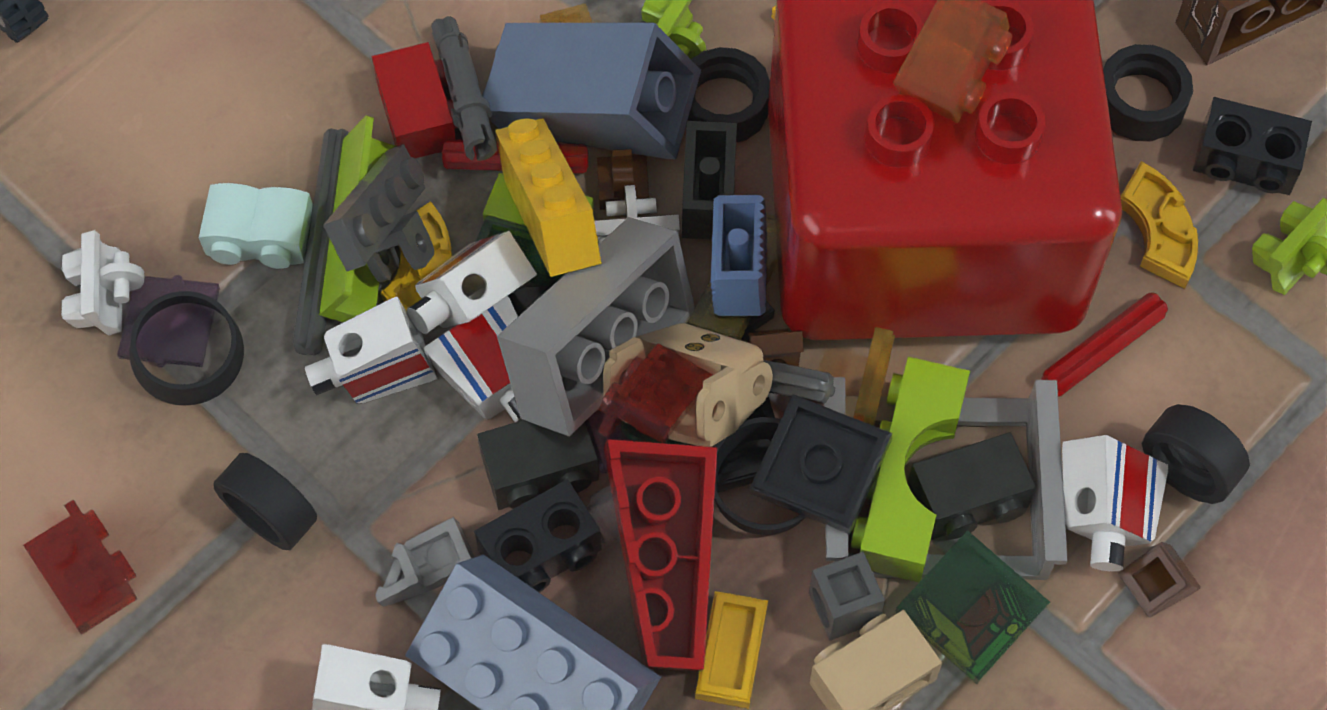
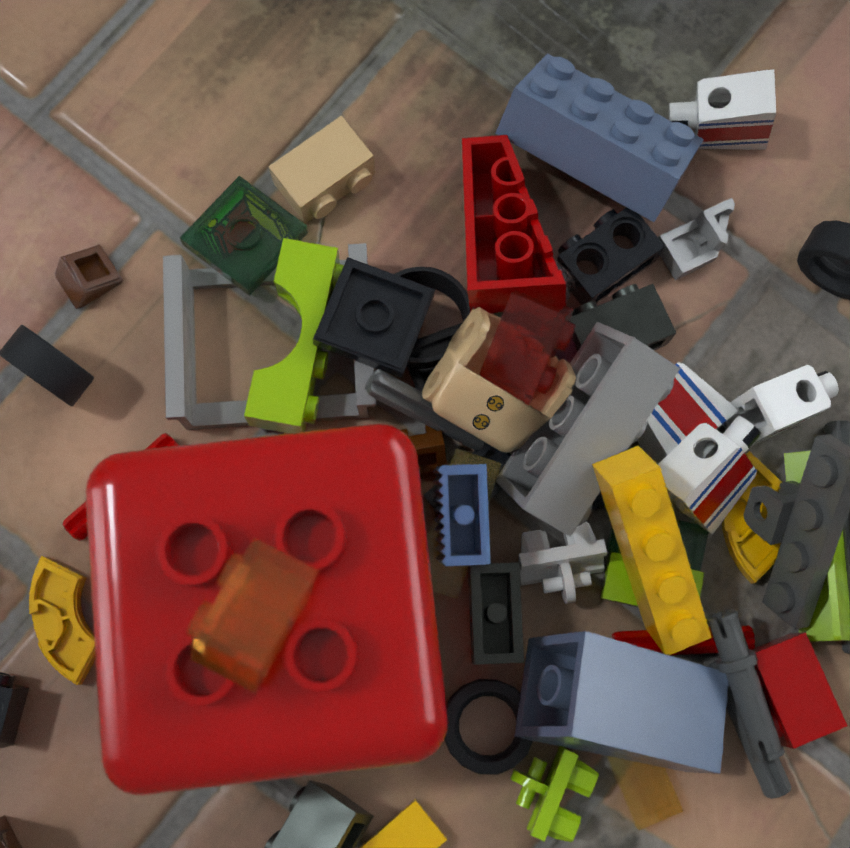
camera: 175 degrees right, 15 degrees up
reddish brown tile [597,149,649,210] -> none
yellow tile [695,591,768,709] -> none
dark grey brick [809,552,885,641] -> none
clear yellow tile [853,327,895,426] -> none
pearl dark grey brick [907,432,1036,540] -> none
white torso [1062,435,1168,571] -> none
black tyre [1103,44,1193,141] -> none

